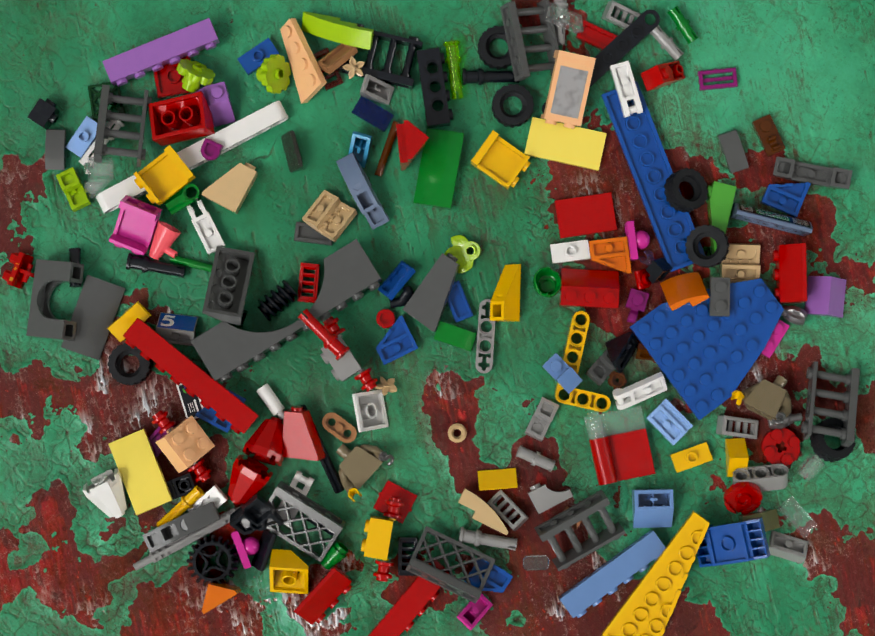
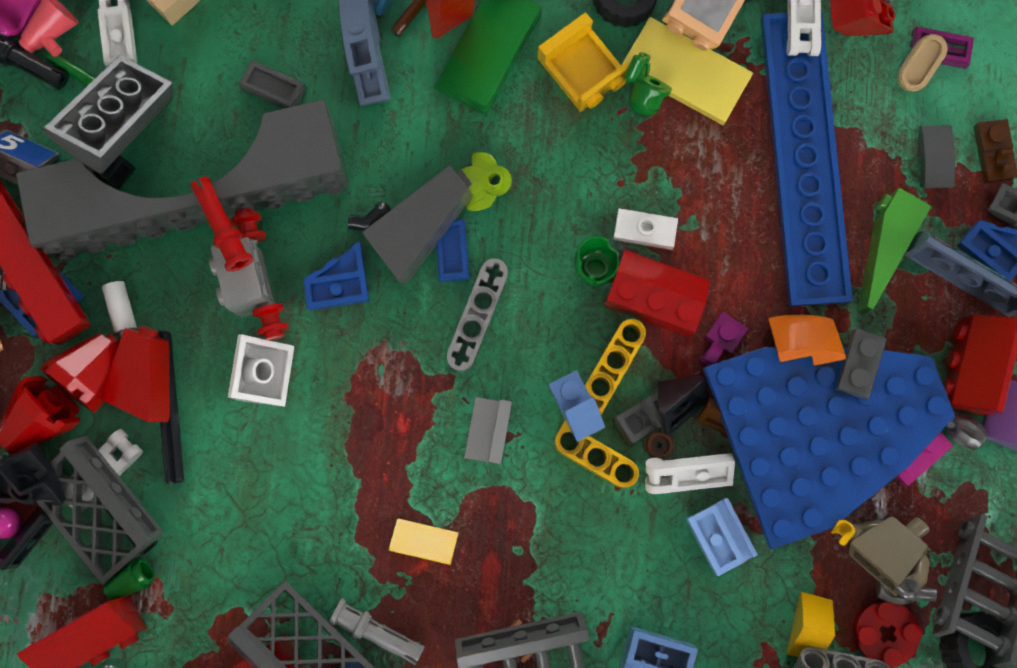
camera: 20 degrees right, 5 degrees down
black piece [257,280,299,322] -> none
yellow slope [269,549,309,594] -> none
red slope [297,263,320,303] -> none
tan slope [302,190,357,242] -> none
medium nougat plate [322,412,357,443] -> none
dark tan torso [336,444,394,502] -> none
yellow brick [361,497,404,582] -> none
red piece [373,480,417,524] -> none
tan plant [375,377,397,396] -> none
red tile [376,309,395,328] -> none
blue plate [378,261,416,301] -> none
black slope [398,537,418,576] -> none
green slope [434,321,477,352] -> none
tan plate [448,423,467,443] -> none
tan slope [458,488,508,535] -> none
light grey slope [487,489,529,531] -> none
yellow slope [490,264,521,322] -> none
light grey pin [516,445,556,472] -> none
light grey slope [524,397,559,442] -> none
light grey arch [527,483,573,514] -> none
red tile [554,192,617,239] -> none
red door [584,406,656,486] -> none
orange wing [588,236,632,274] -> none
dark pink tile [624,221,650,261] -> none
red plate [634,269,651,290] -> none
black piece [639,250,673,284] -> none
black tyre [664,168,708,213] -> none
yellow plate [670,442,713,473] -> none
black tyre [685,225,730,268] -> none
light grey slope [716,415,759,439] -> none
tan slope [720,243,761,283] -> none
none -> light grey panel [464,397,512,465]
none -> green piece [625,52,672,116]
none -> tan tile [897,34,948,92]

